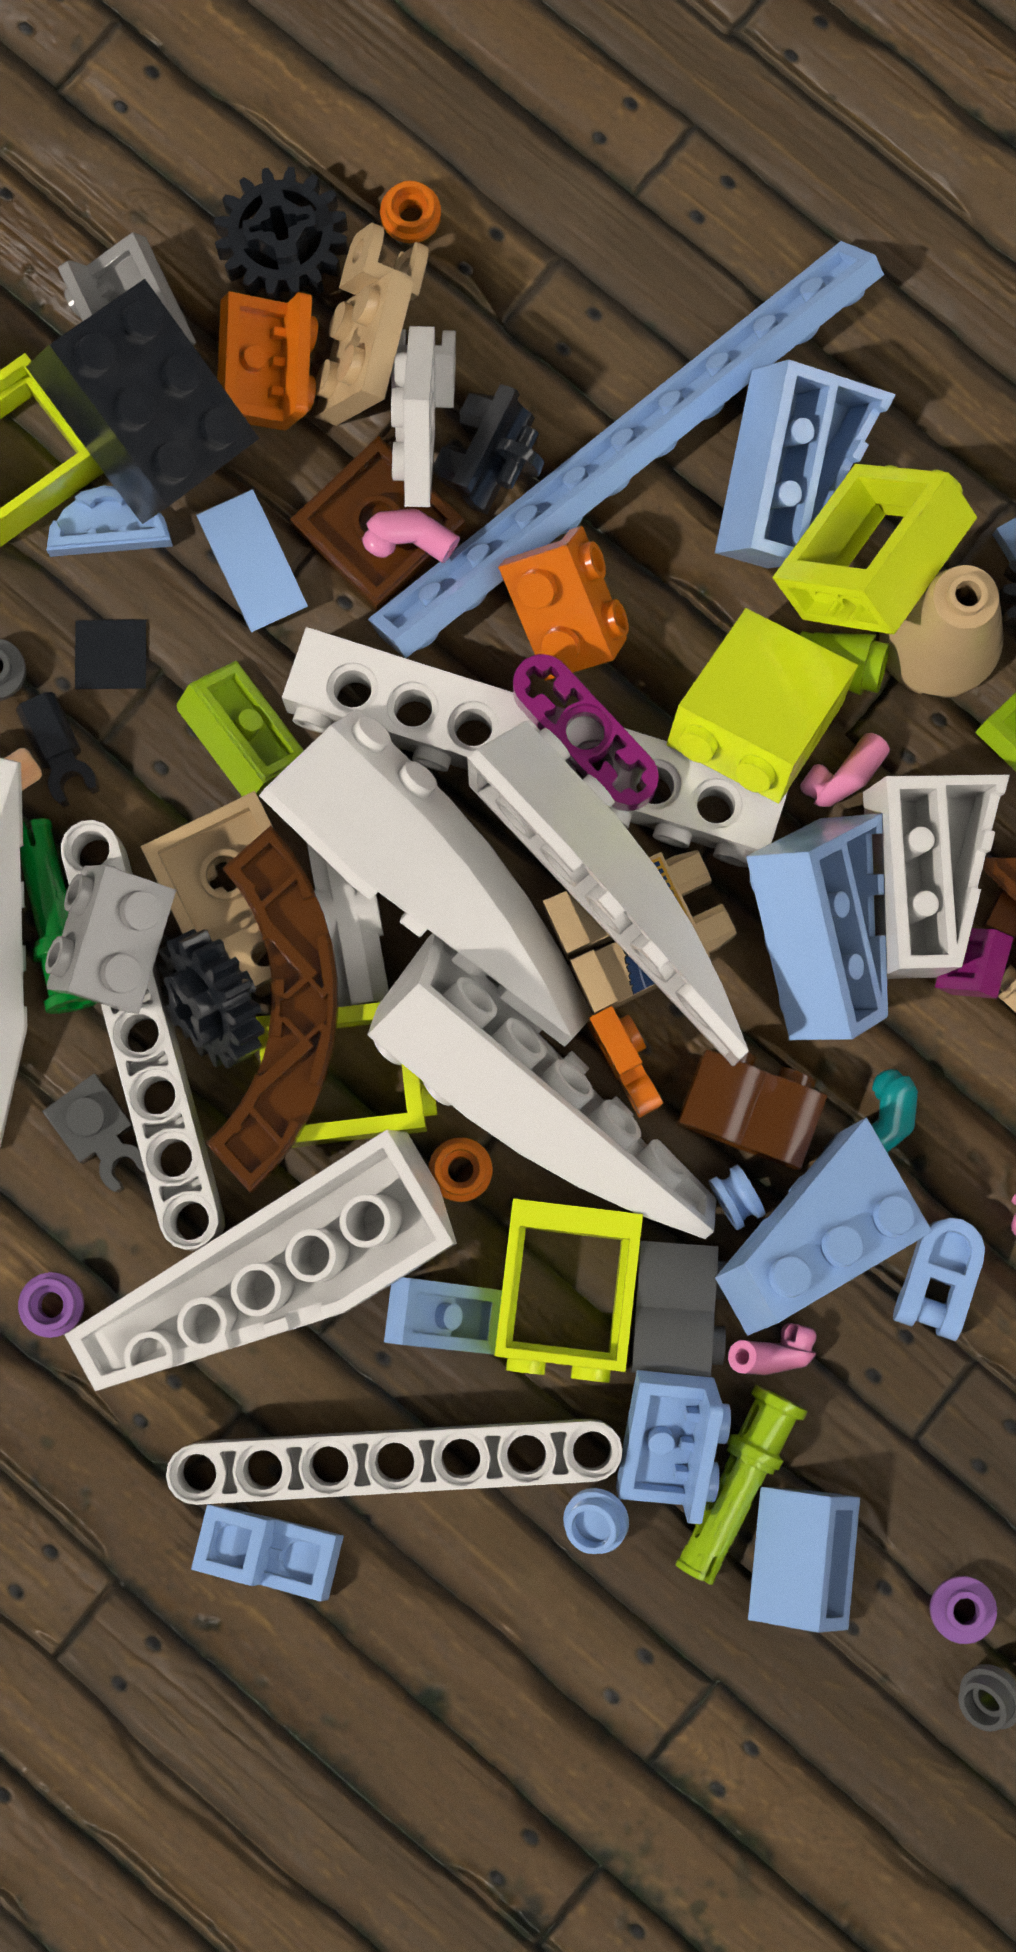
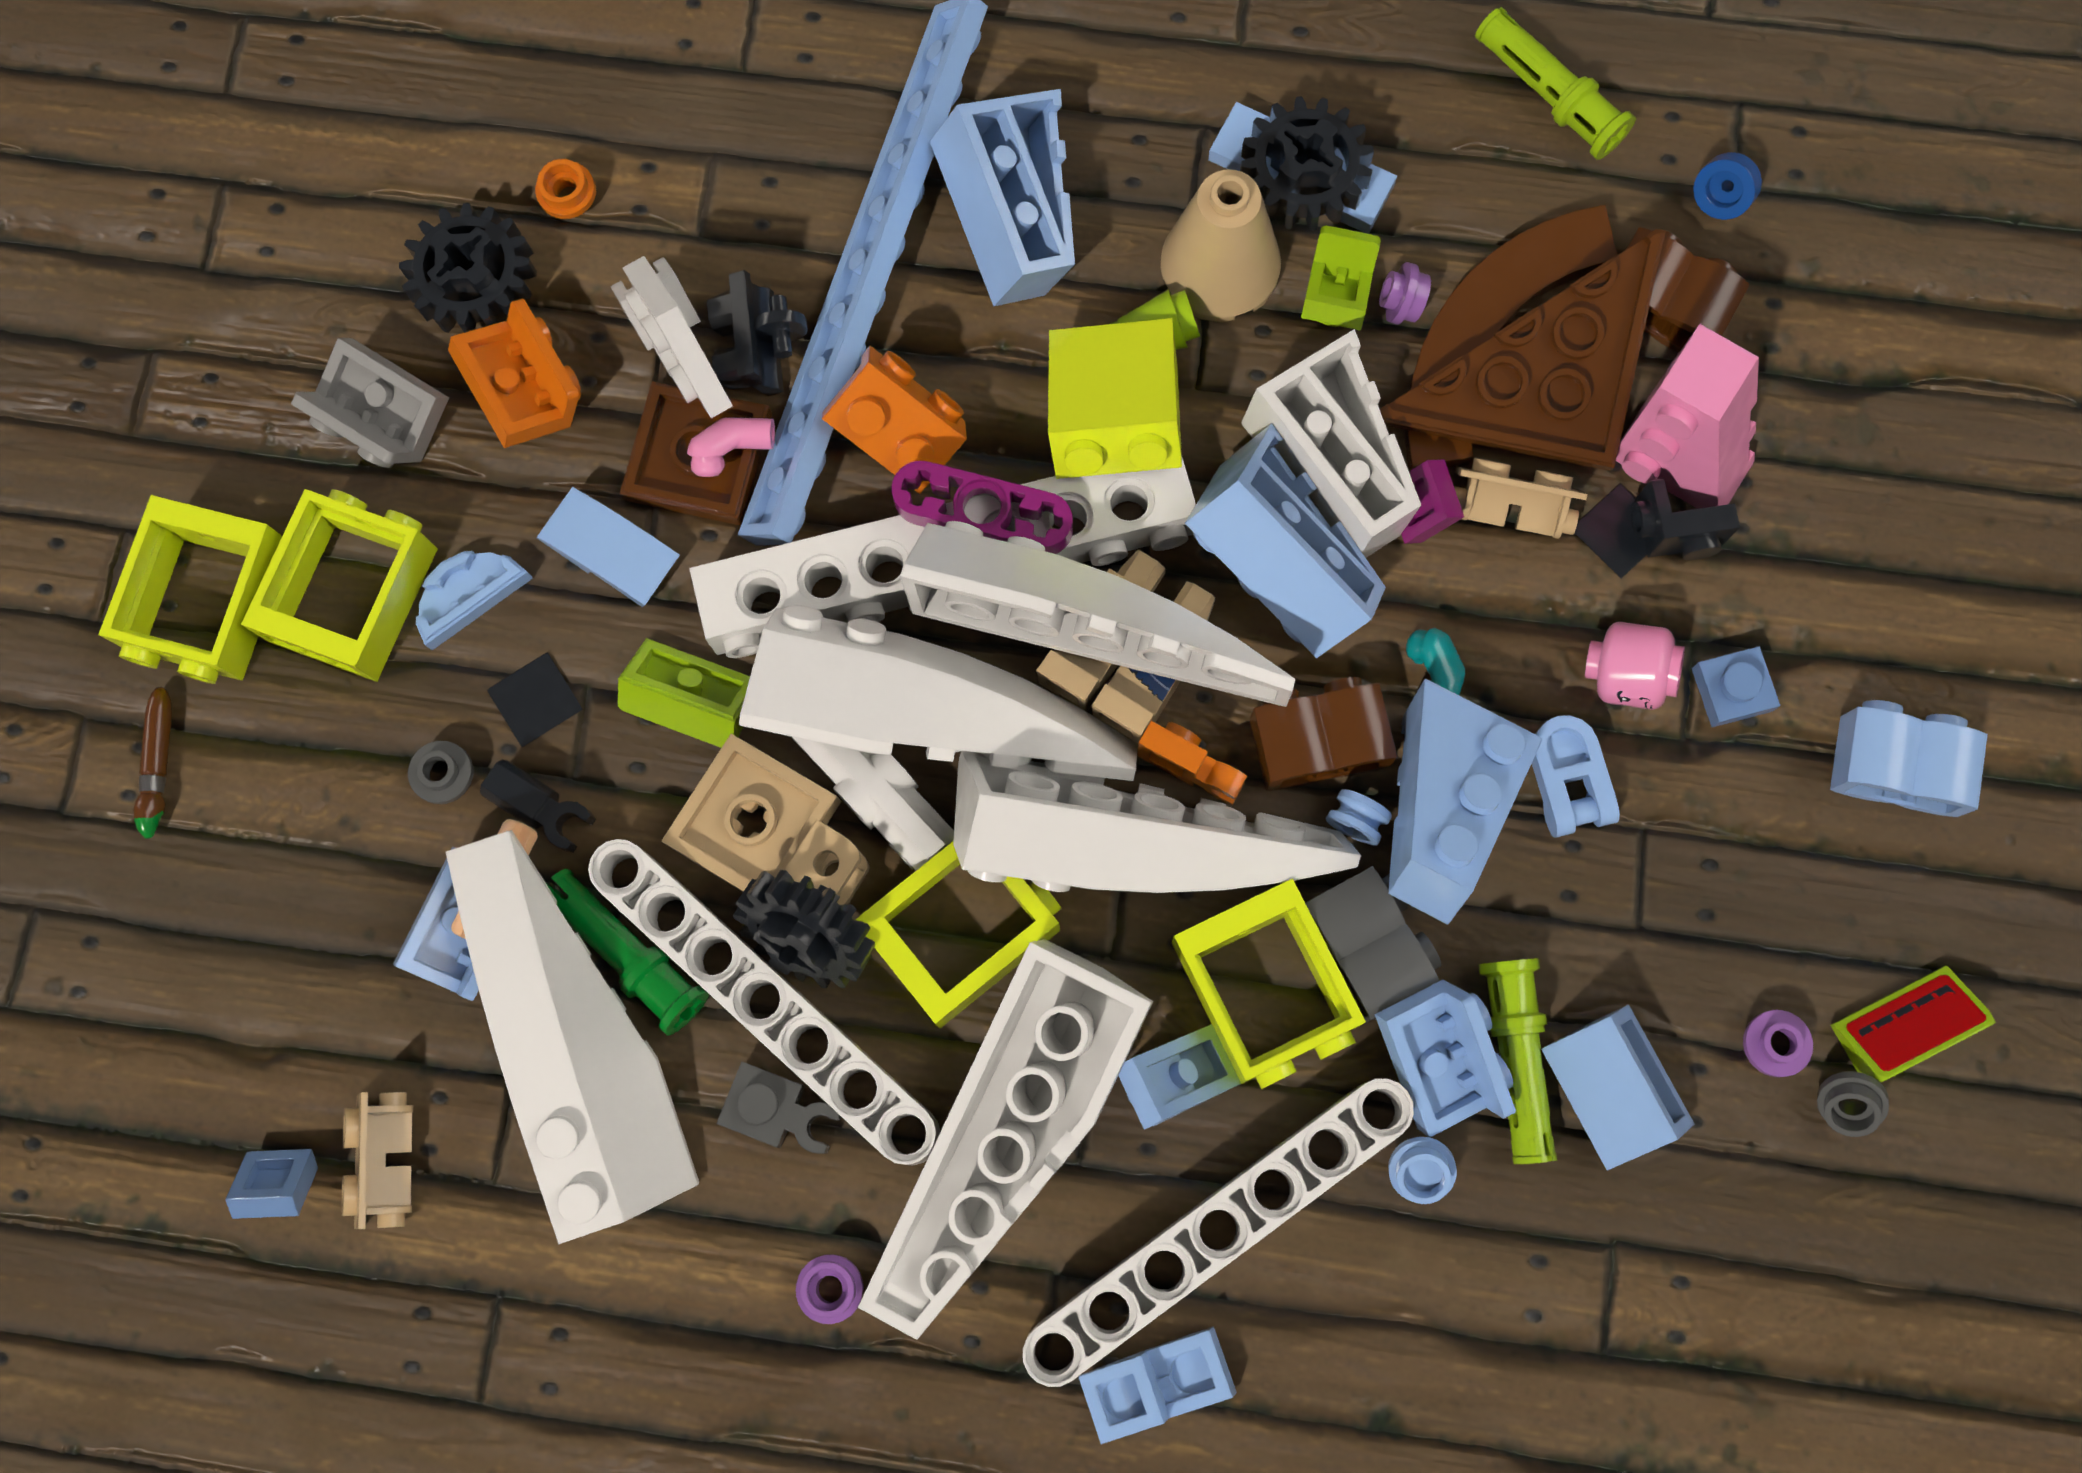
camera: 25 degrees left, 5 degrees down
black brick [26,279,260,524] -> none
light grey bracket [45,865,176,1014] -> none
reddish brown tile [206,825,338,1193] -> none
tan plate [314,223,429,426] -> none
orange plate [429,1138,493,1202] -> none
bright pink arm [728,1323,817,1375] -> none
neon yellow window [772,464,977,635] -> none
bright pink arm [800,733,890,807] -> none

